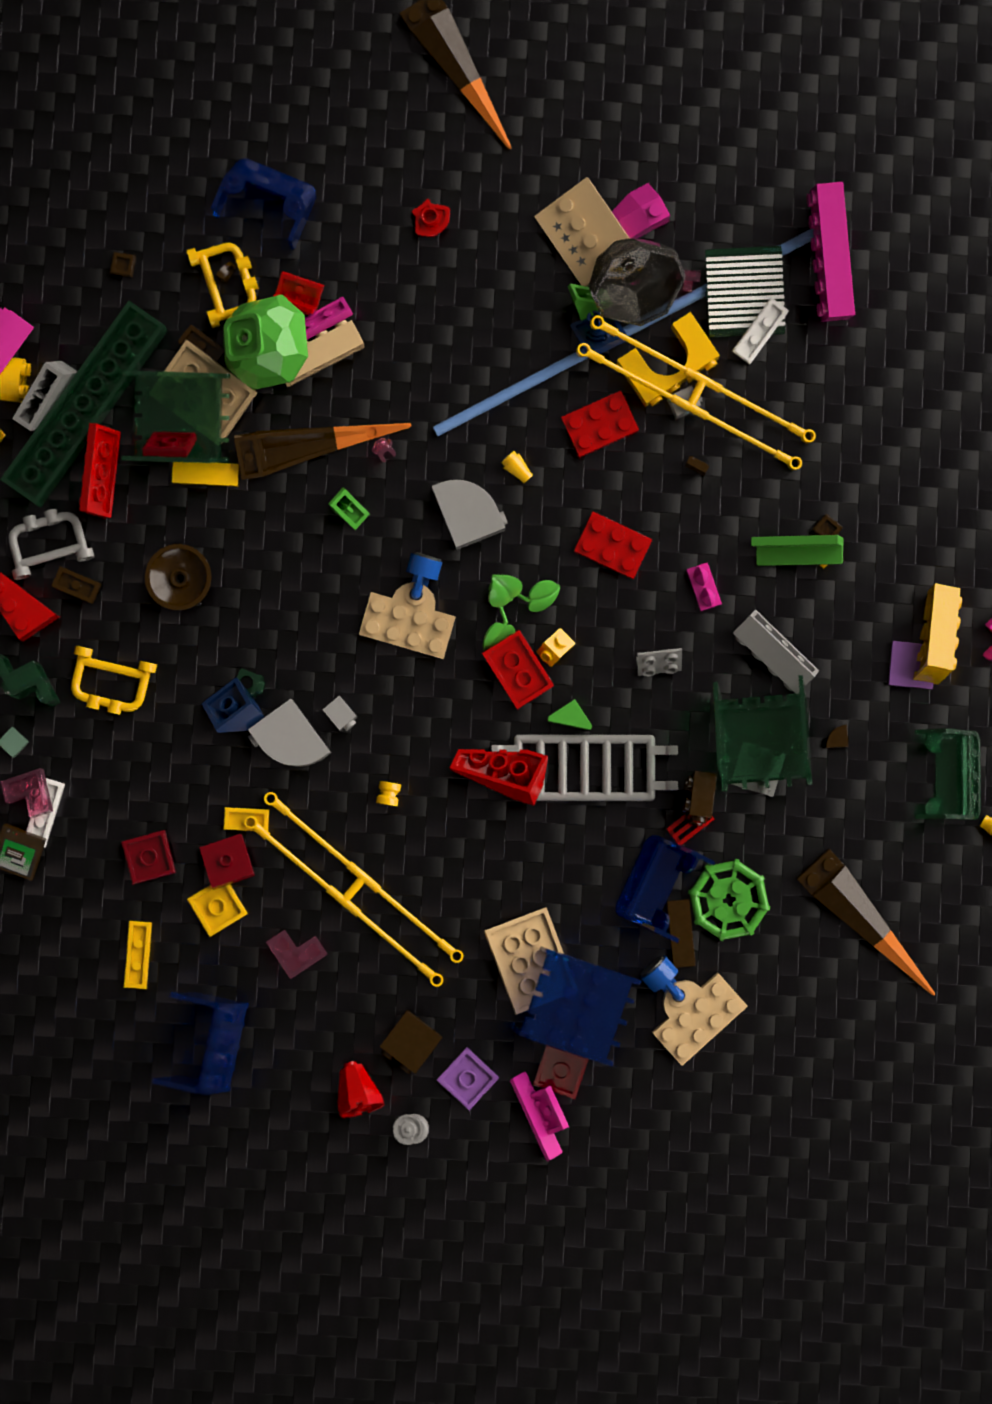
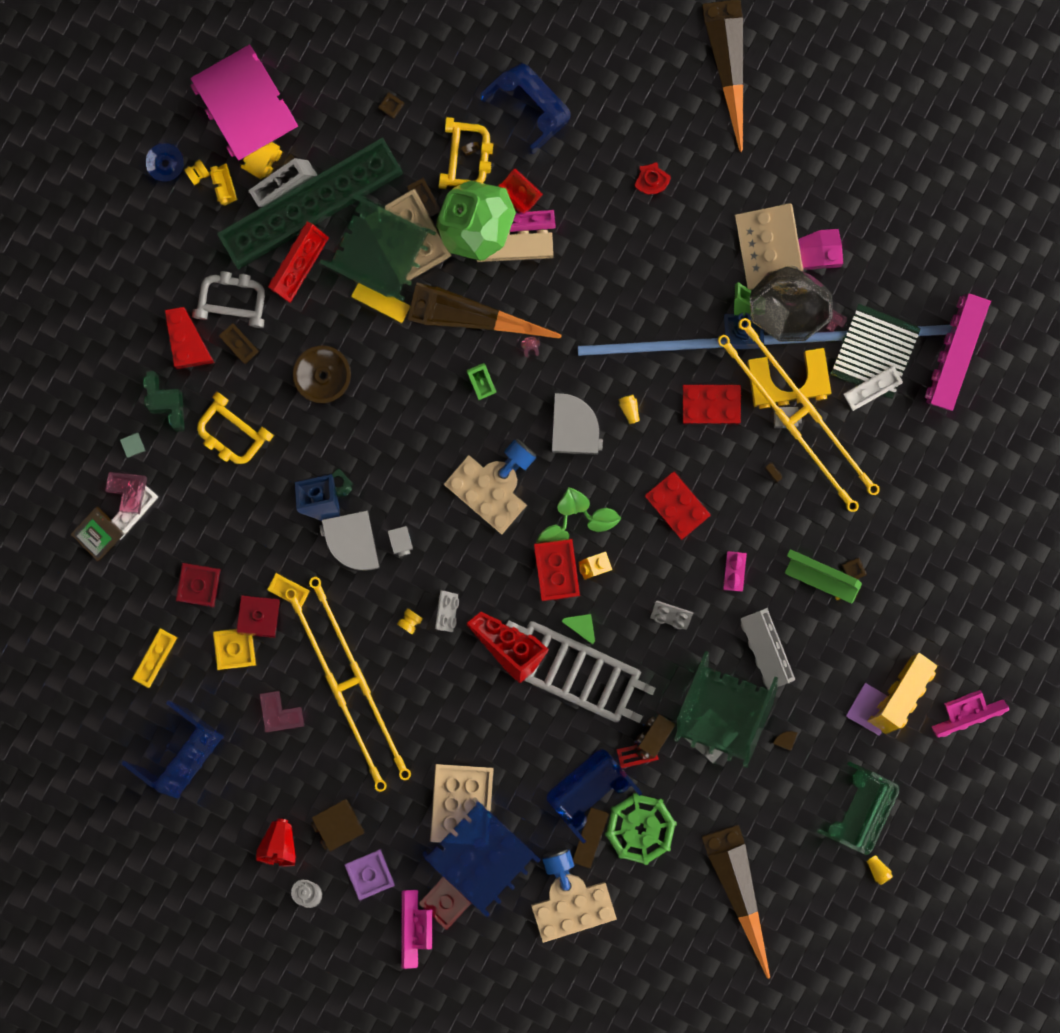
camera: 25 degrees right, 0 degrees up
dark red plate [143,431,197,457] -> none
none -> light grey hinge [435,591,459,632]

